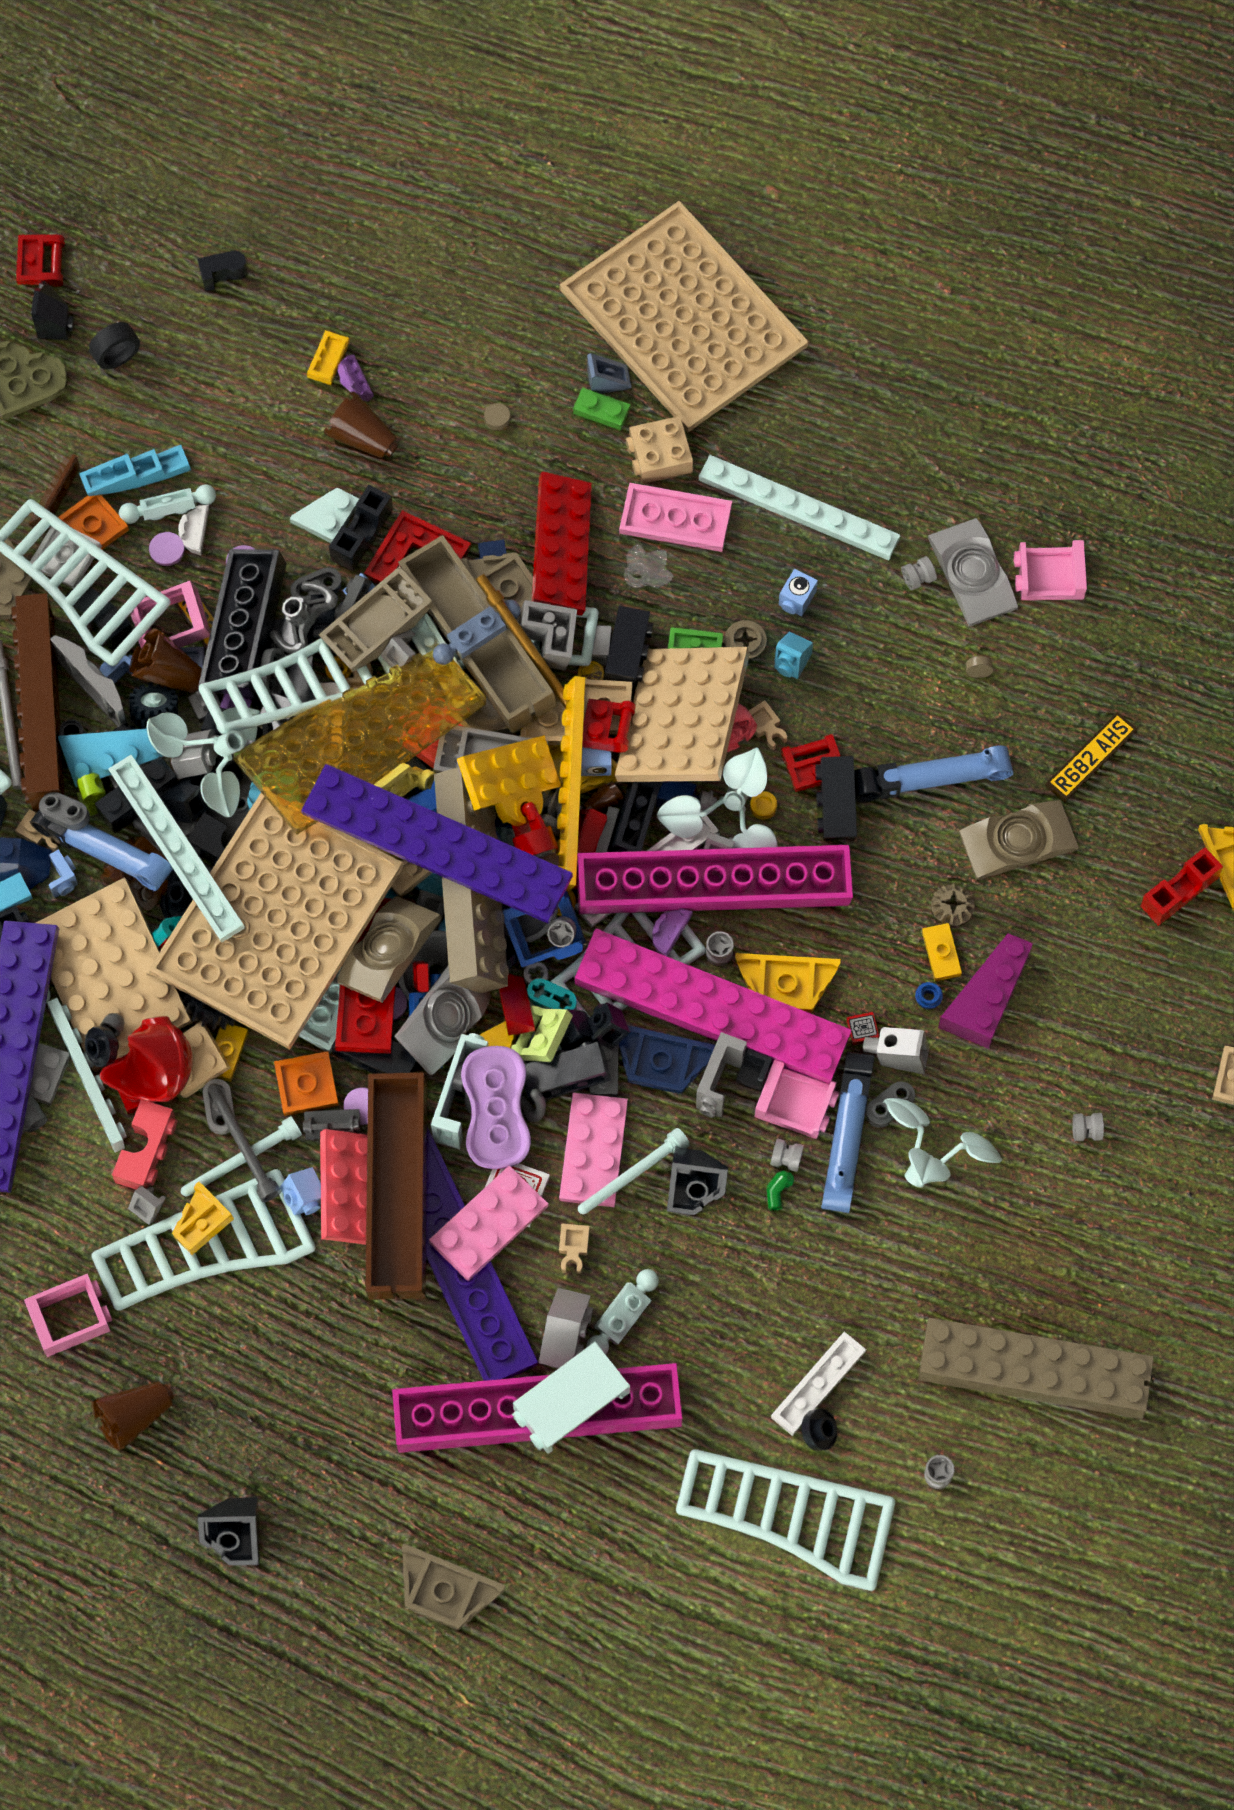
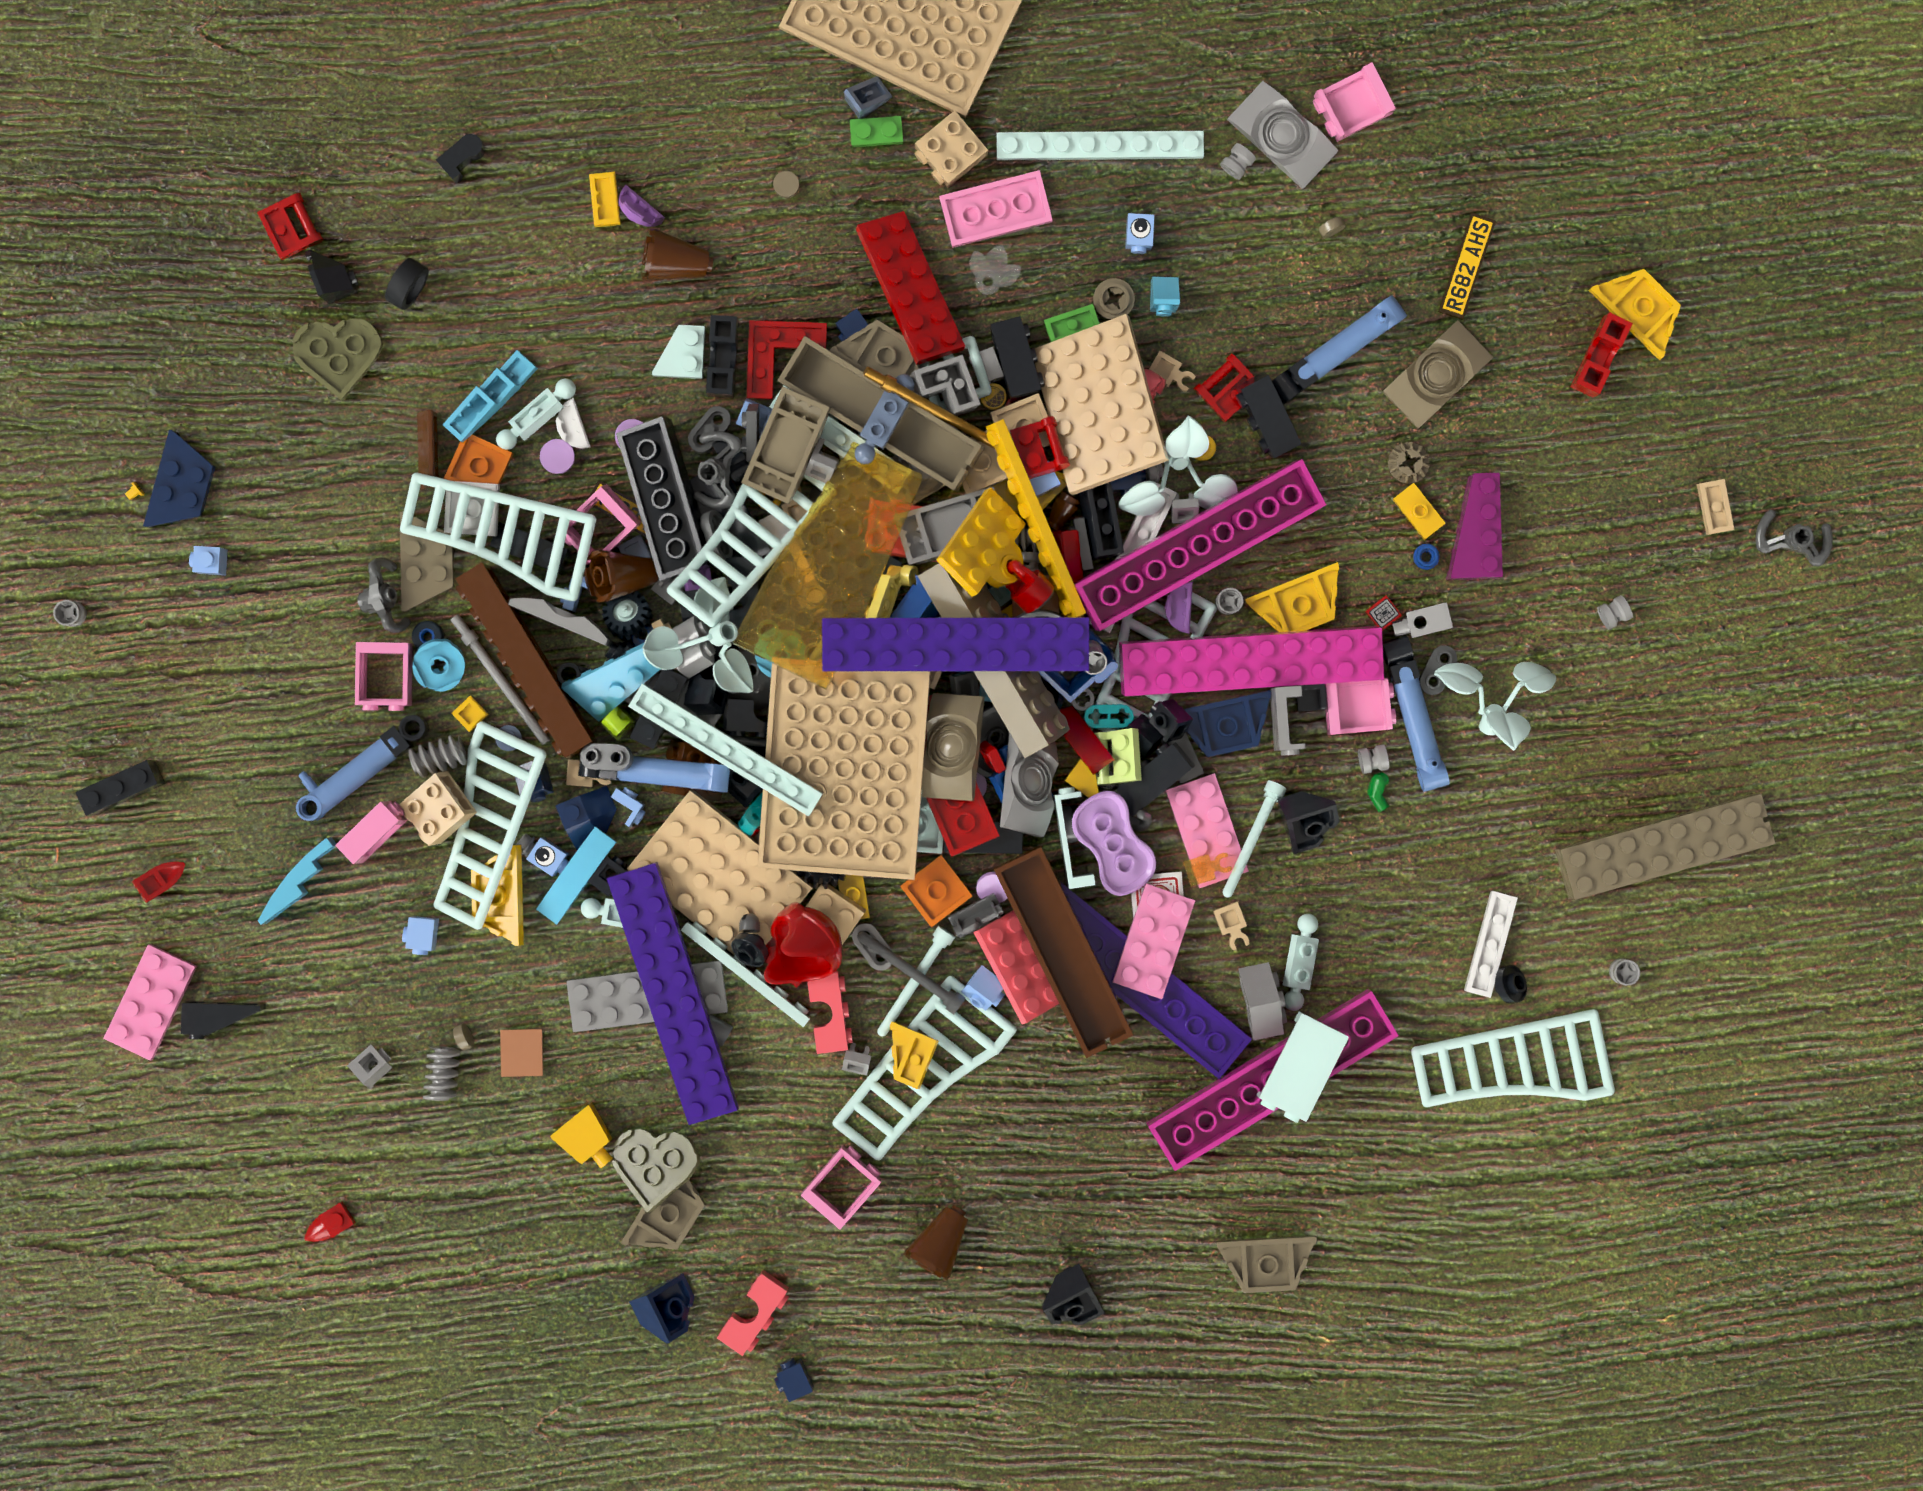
camera: 25 degrees left, 20 degrees up
none -> clear yellow plate [1183,853,1232,887]

